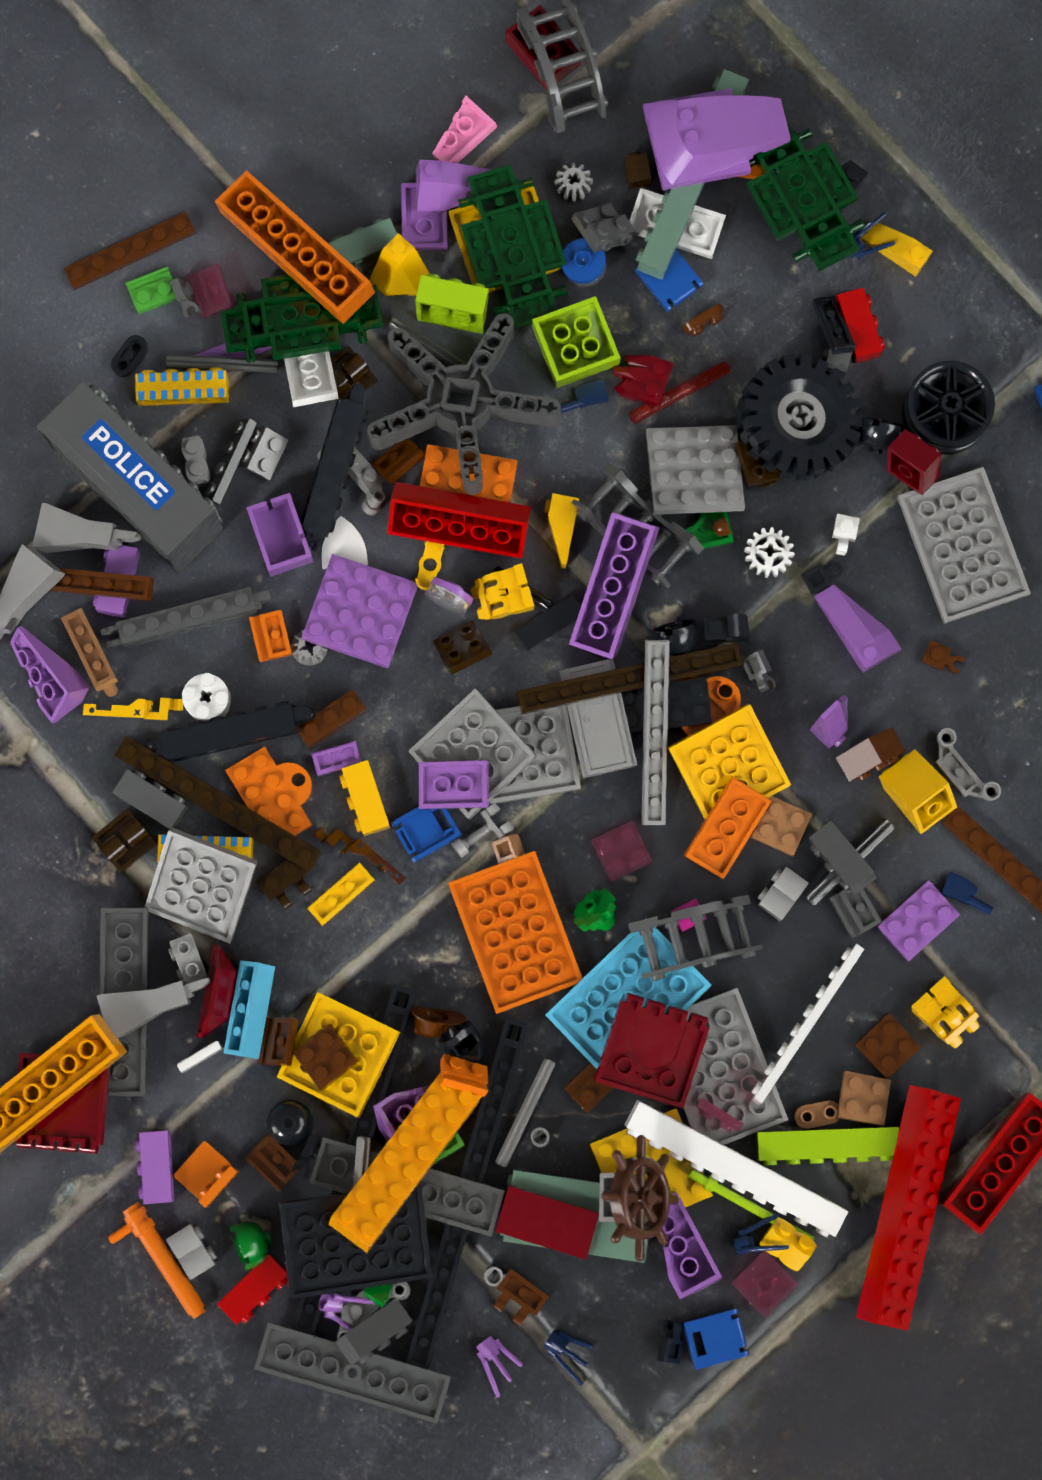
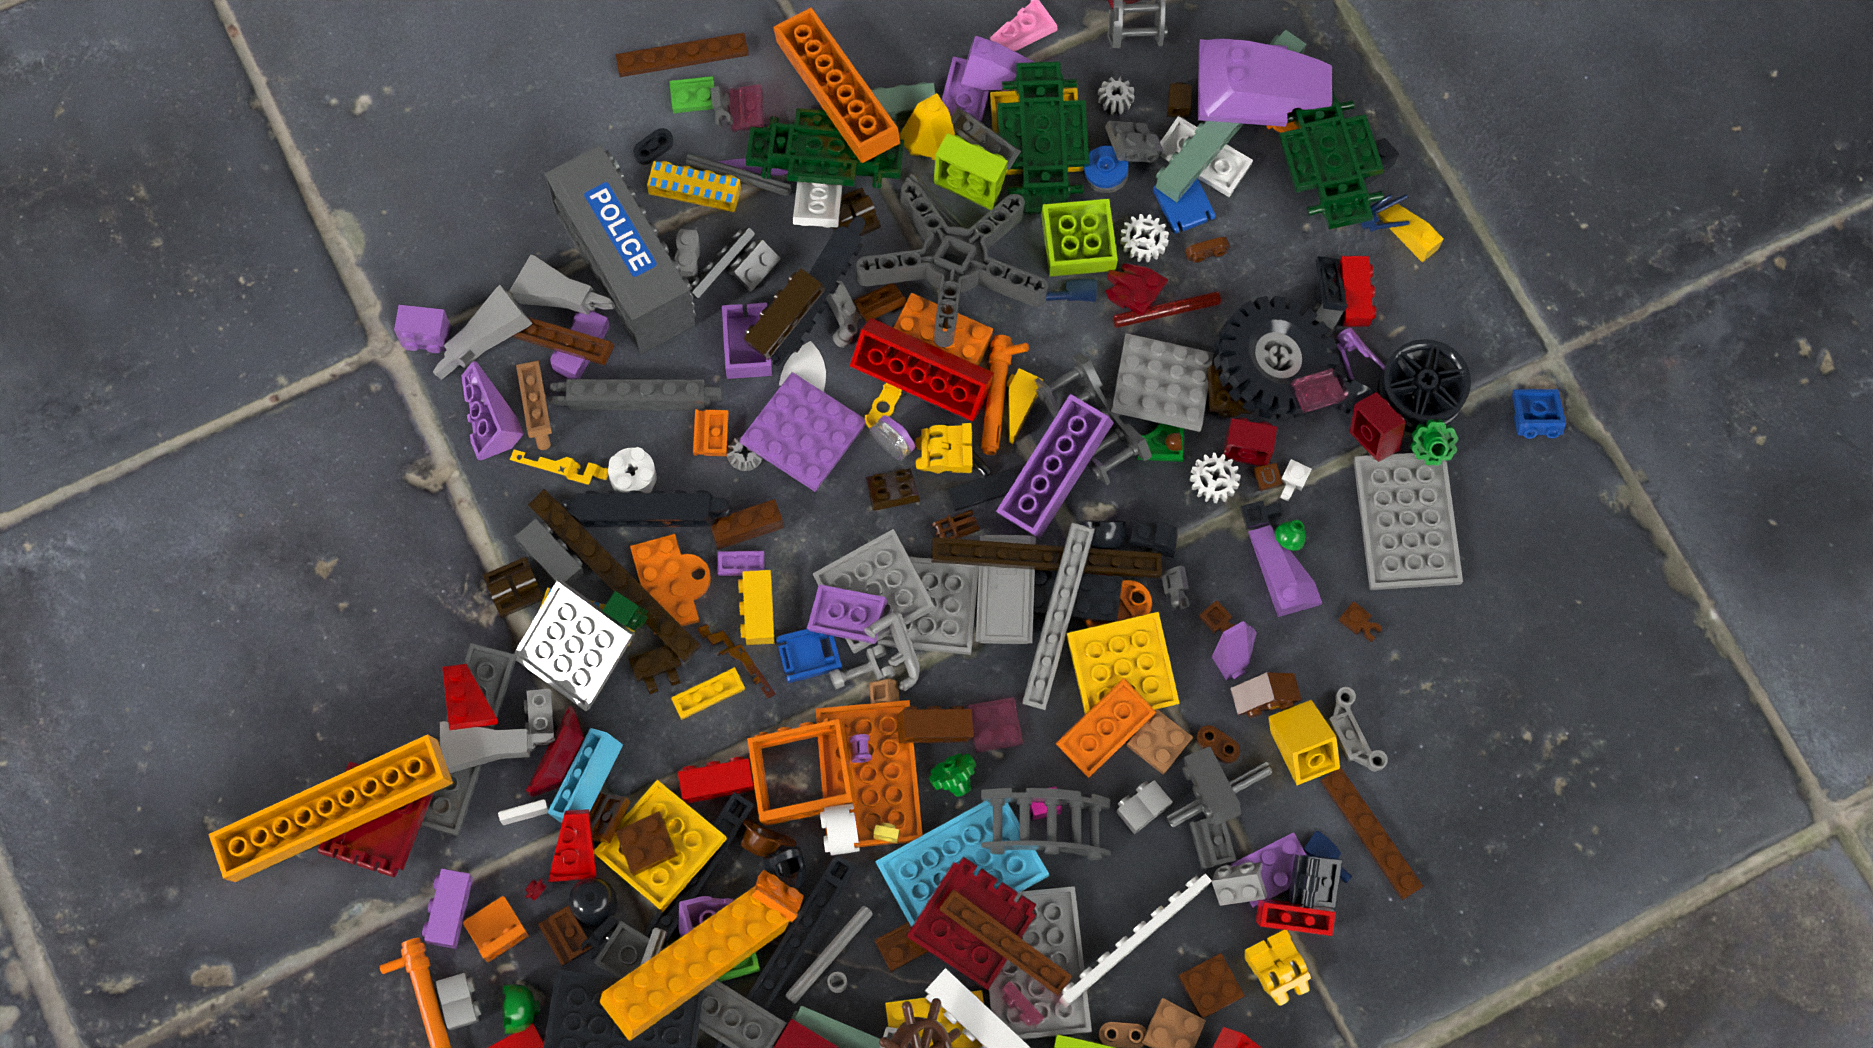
camera: 15 degrees right, 10 degrees down
none -> red wing [442,664,498,730]
none -> dark red plate [525,878,547,901]
none -> red wing [548,809,597,882]
none -> dark green brick [602,591,648,631]
none -> red brick [678,756,754,804]
none -> dark brown brick [744,268,825,360]
none -> orange window [747,718,858,826]
none -> white brick [820,803,860,856]
none -> medium lavender bush [848,734,872,763]
none -> light grey piece [864,612,920,691]
none -> light yellow plate [874,823,899,843]
none -> reddish brown brick [897,706,974,743]
none -> reddish brown arm [932,509,980,539]
none -> reddish brown plate [939,889,1072,996]
none -> dark grey plate [951,107,1021,170]
none -> orange cylinder [981,335,1029,455]
none -> white gear [1120,214,1169,262]
none -> reddish brown plate [1196,725,1241,764]
none -> reddish brown plate [1199,600,1235,634]
none -> light grey bracket [1212,862,1267,906]
none -> dark red brick [1223,417,1277,466]
none -> reddish brown tile [1253,463,1283,491]
none -> red brick [1256,899,1336,936]
none -> green brick [1275,520,1306,551]
none -> black plate [1288,854,1342,908]
none -> clear pink plate [1290,369,1346,413]
none -> medium lavender plant [1337,328,1385,380]
none -> green plant [1411,419,1458,466]

